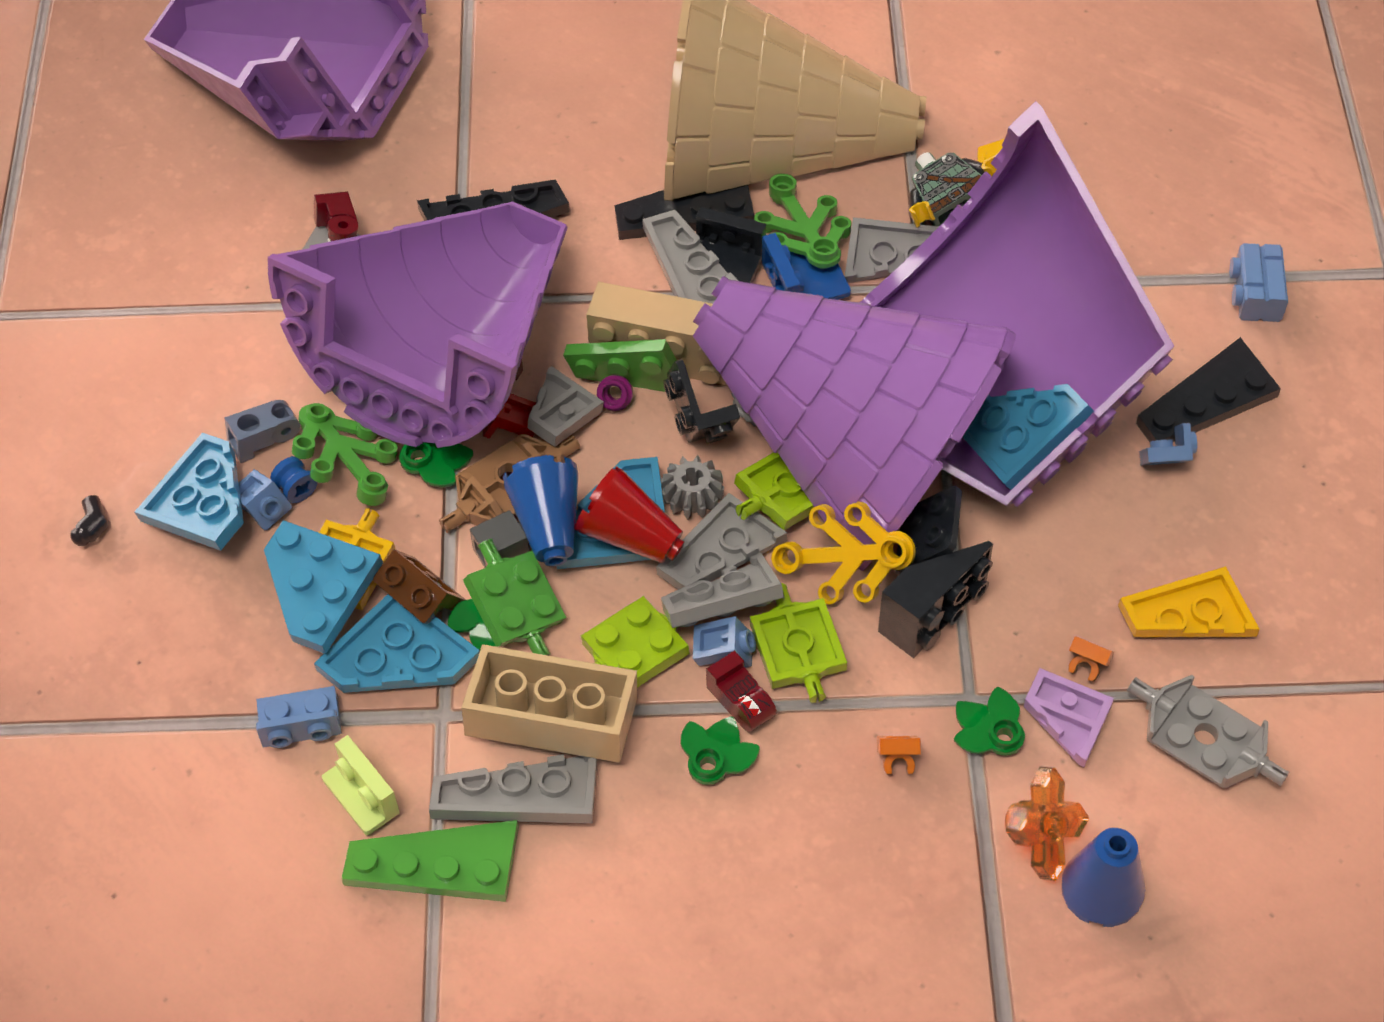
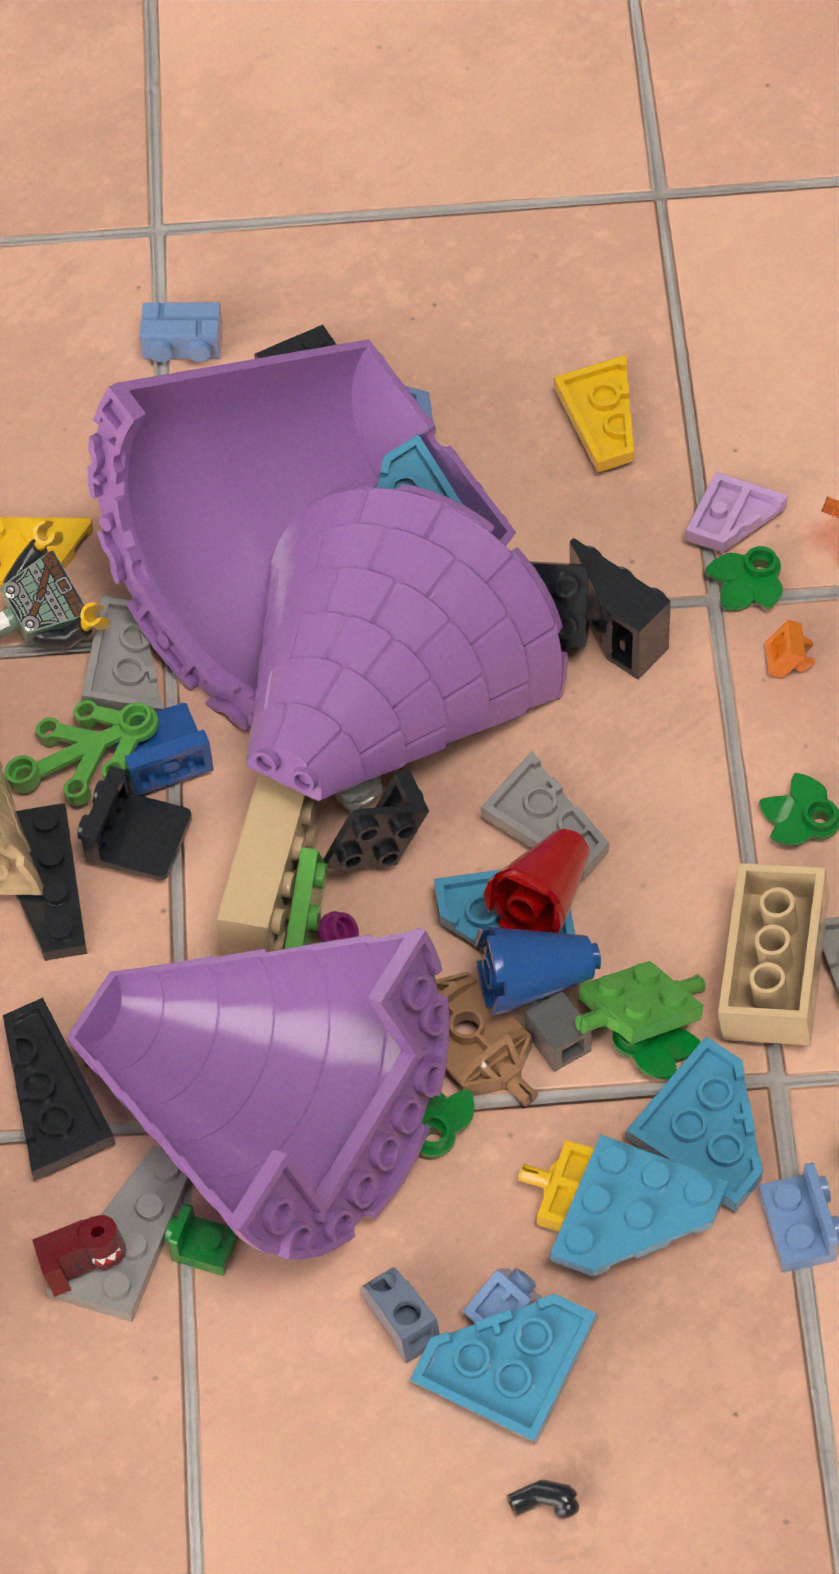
camera: 90 degrees left, 0 degrees up
blue wheel [270,456,318,503] -> none
bright green plant [292,403,398,506] -> none
reddish brown bracket [373,549,466,624] -> none
lime plate [581,596,690,688] -> none
light grey wing [643,210,738,304] -> none
light grey gear [661,455,724,519] -> none
light grey wing [661,552,784,628] -> none
medium blue bracket [693,616,756,668] -> none
dark red leg [706,650,777,732] -> none
lime plate [734,452,814,531] -> none
lime plate [750,583,847,703] -> none
yellow plant [771,501,916,604] -> none
orange tile [1069,636,1114,681] -> none
light grey plate [1127,675,1290,788] -> none

